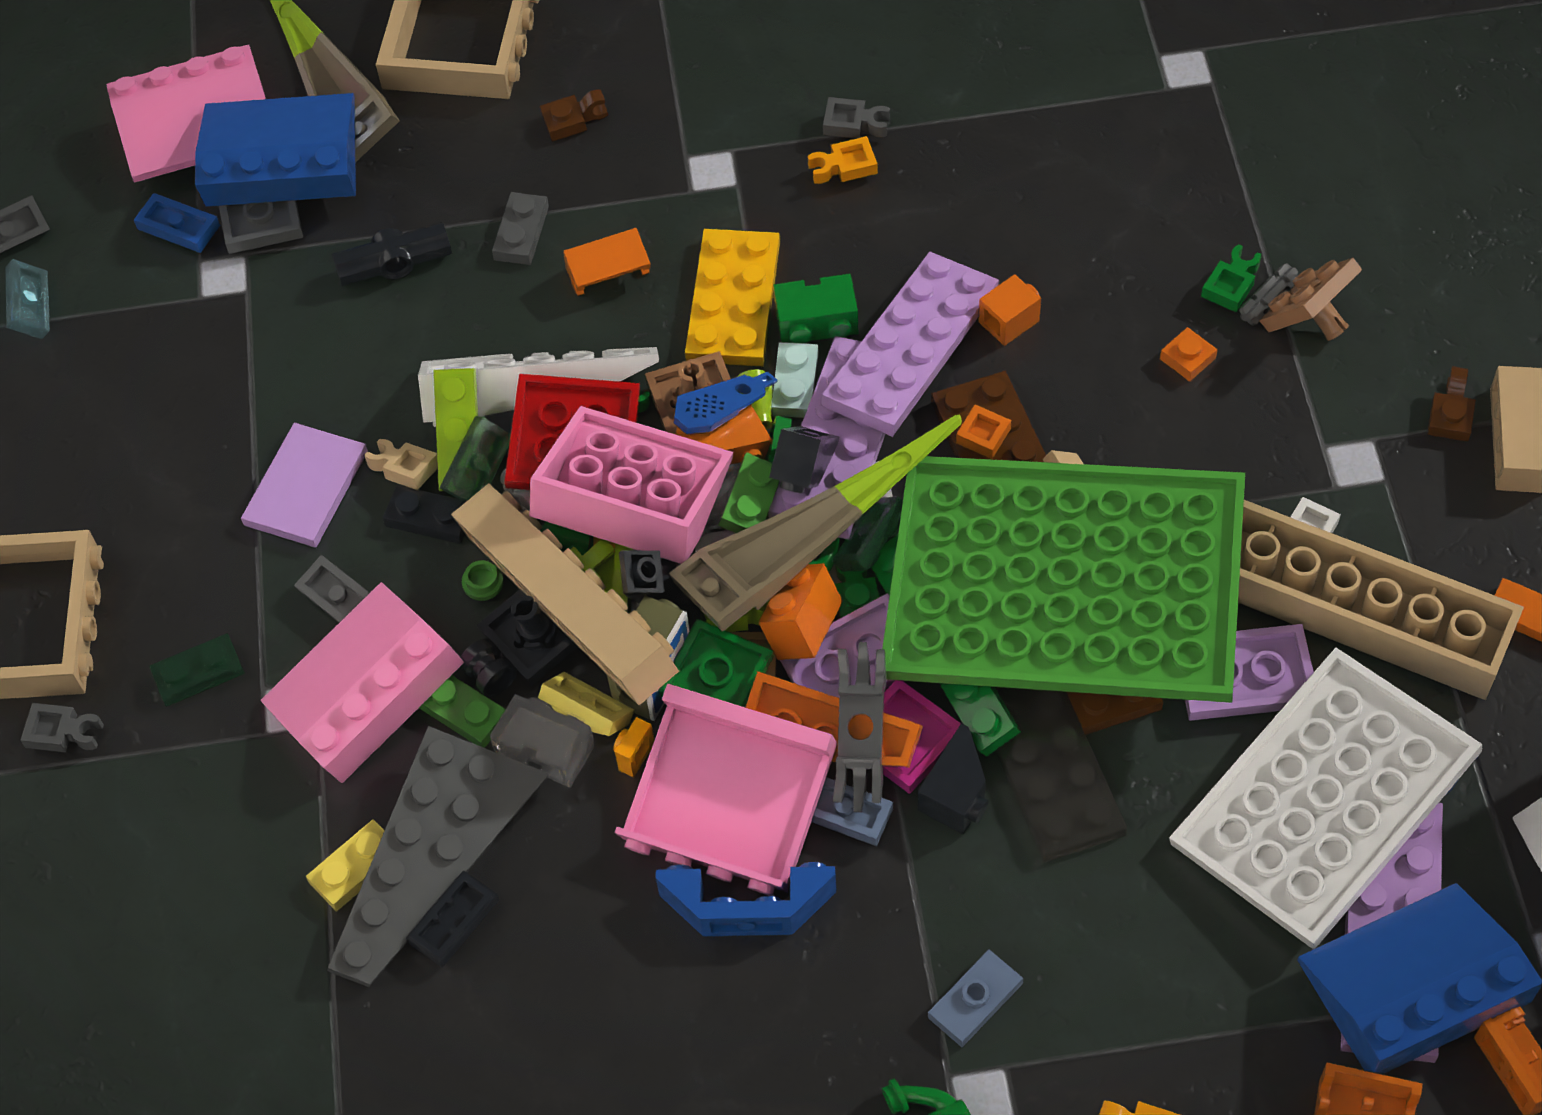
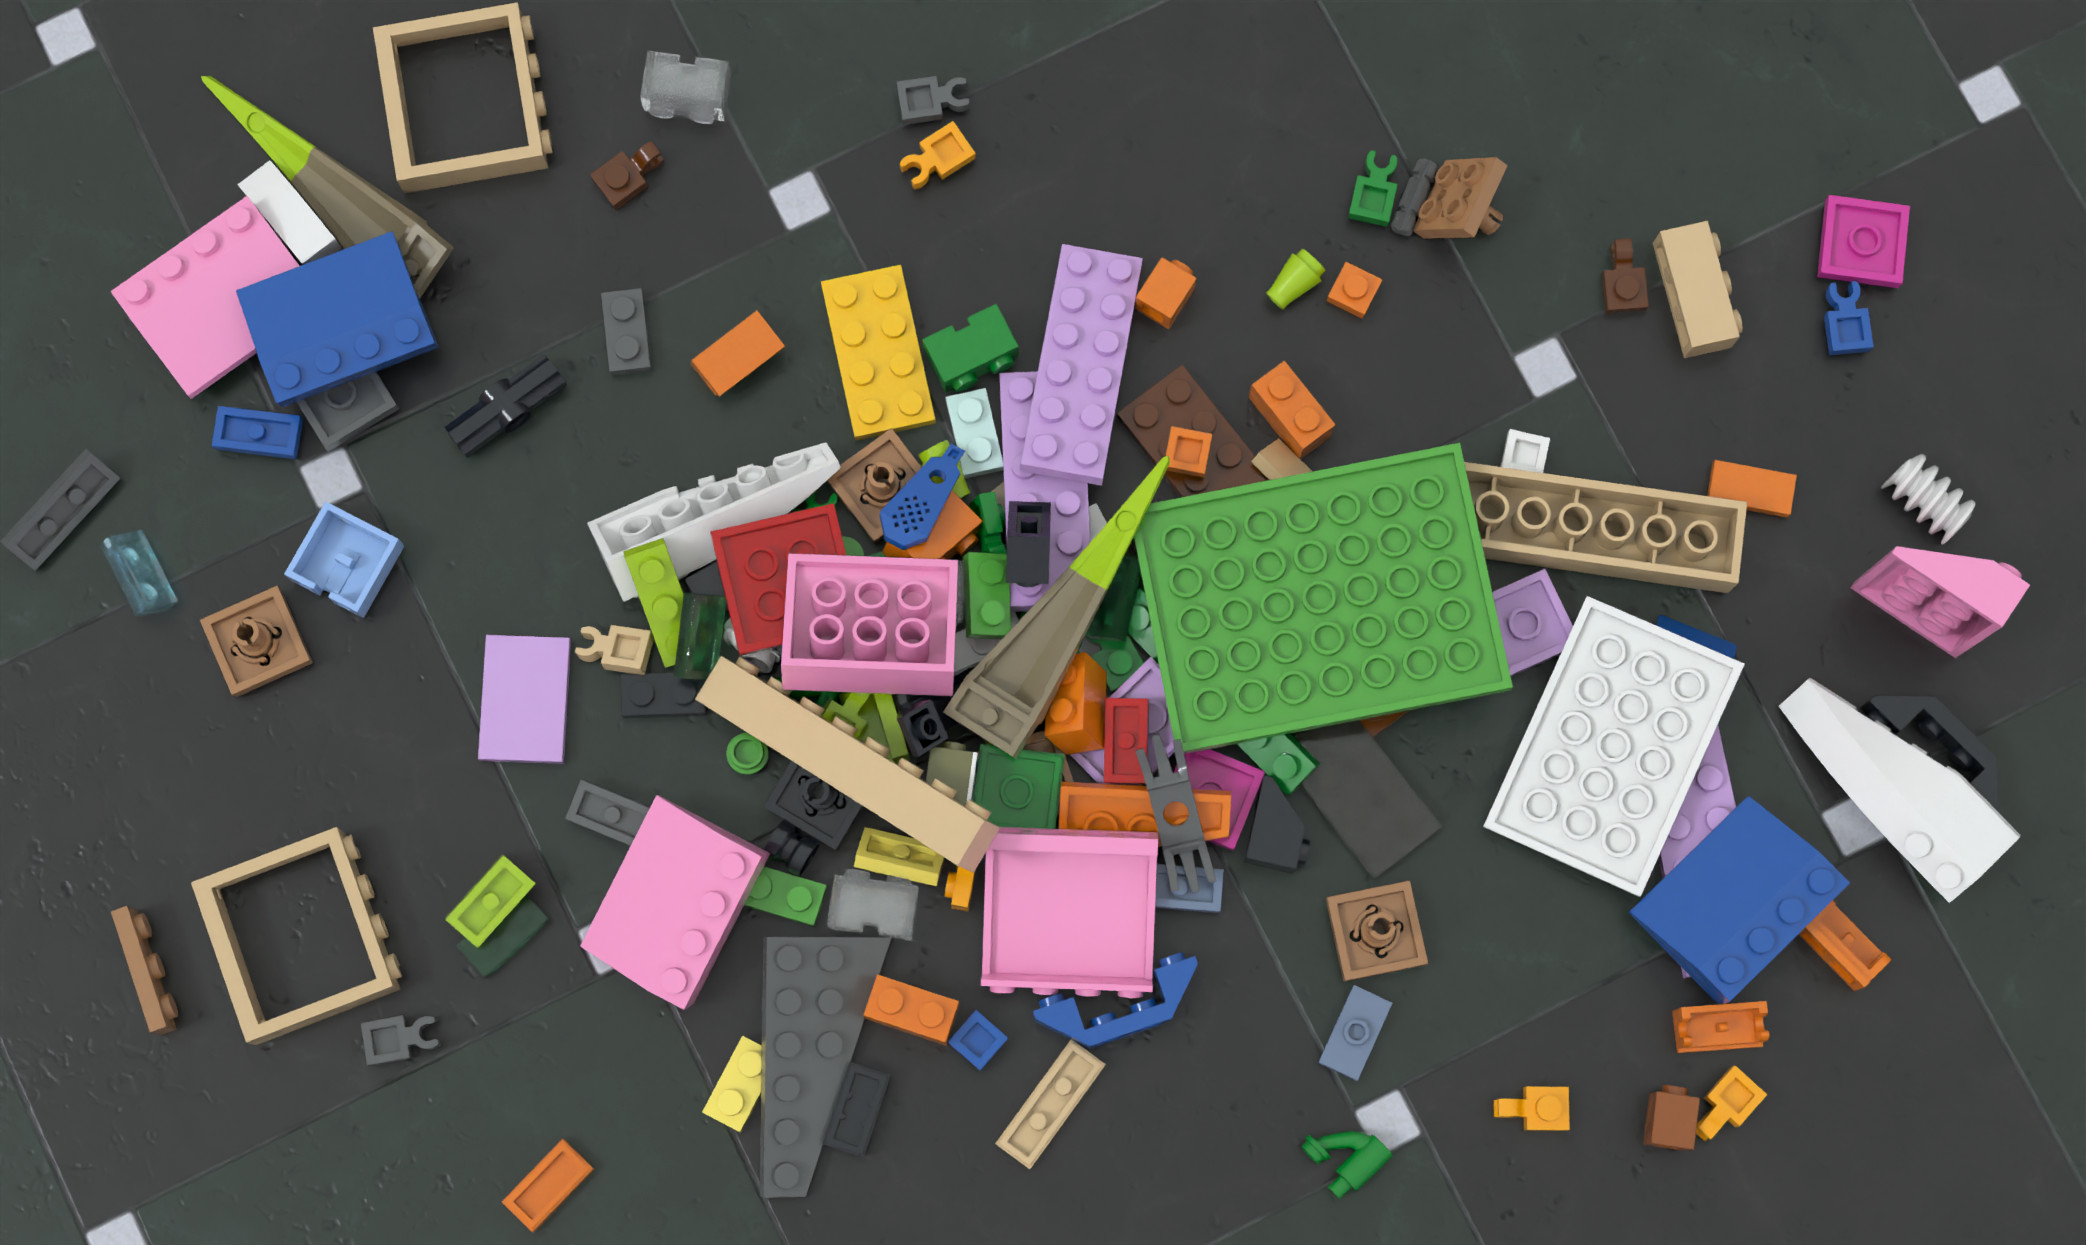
camera: 25 degrees left, 20 degrees up
none -> medium nougat plate [200,586,313,698]
none -> white slope [237,160,342,265]
none -> light blue piece [284,501,404,618]
none -> lime panel [445,854,536,948]
none -> orange tile [502,1139,595,1232]
none -> clear brick [640,51,732,124]
none -> orange brick [863,974,960,1046]
none -> blue plate [948,1010,1008,1071]
none -> tan tile [995,1039,1106,1170]
none -> red plate [1104,698,1149,784]
none -> orange brick [1248,361,1336,460]
none -> lime cone [1266,249,1326,310]
none -> medium nougat plate [1326,881,1428,982]

